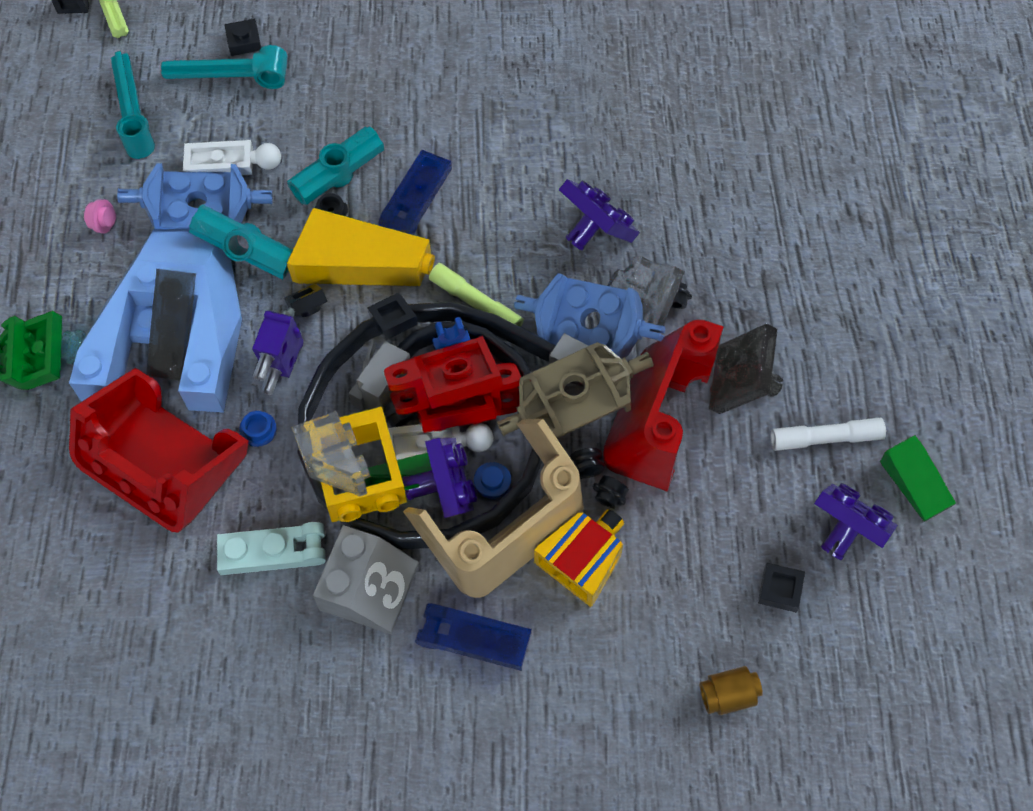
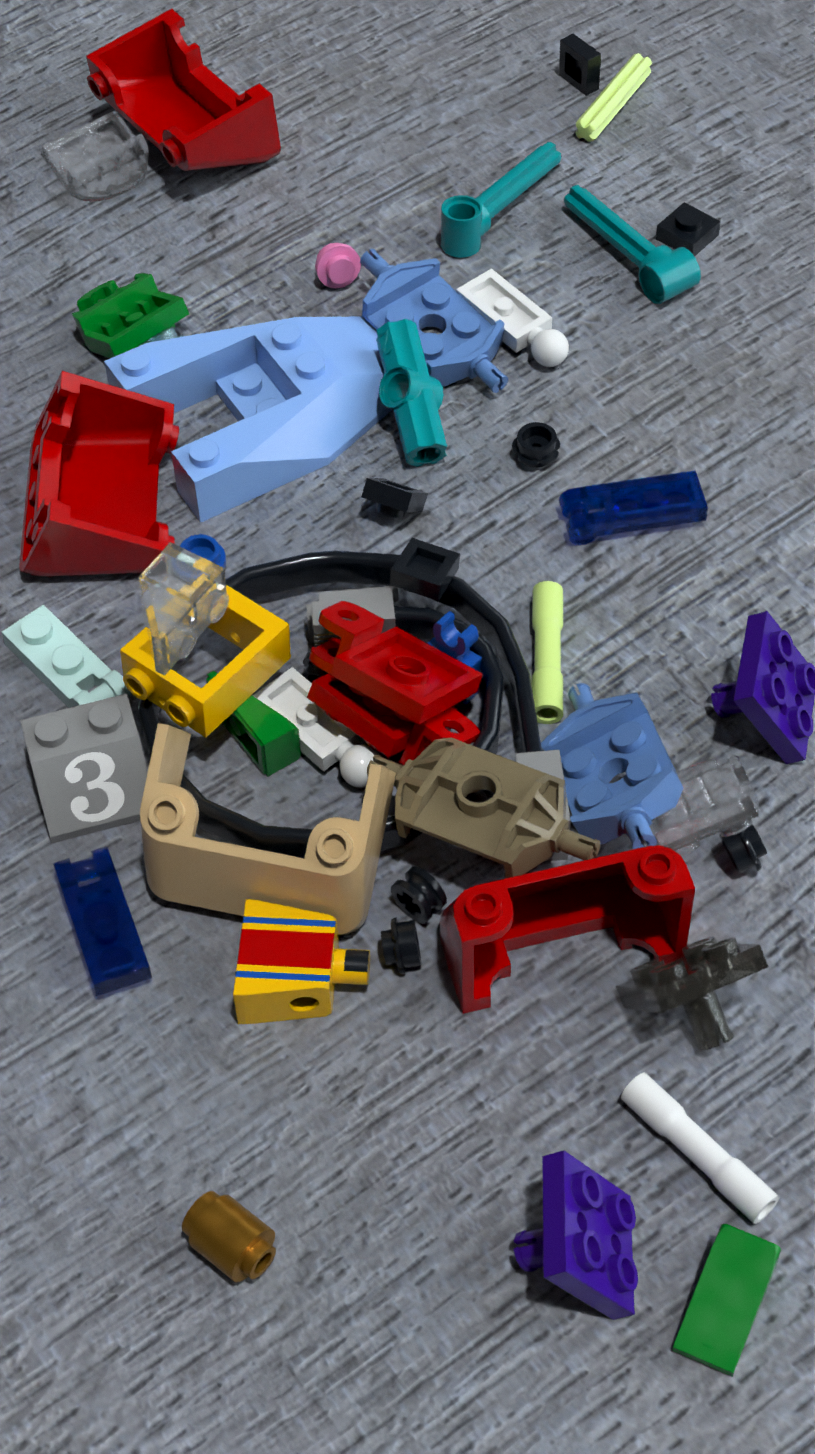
camera: 55 degrees right, 10 degrees down
clear smoke plate [146,269,196,381] -> none
dark purple piece [252,308,304,395] -> none
teal piece [287,126,384,205] -> none
yellow slope [287,208,435,286] -> none
dark purple plate [402,438,477,518] -> none
blue plate [474,462,511,499] -> none
black plate [758,563,805,613] -> none

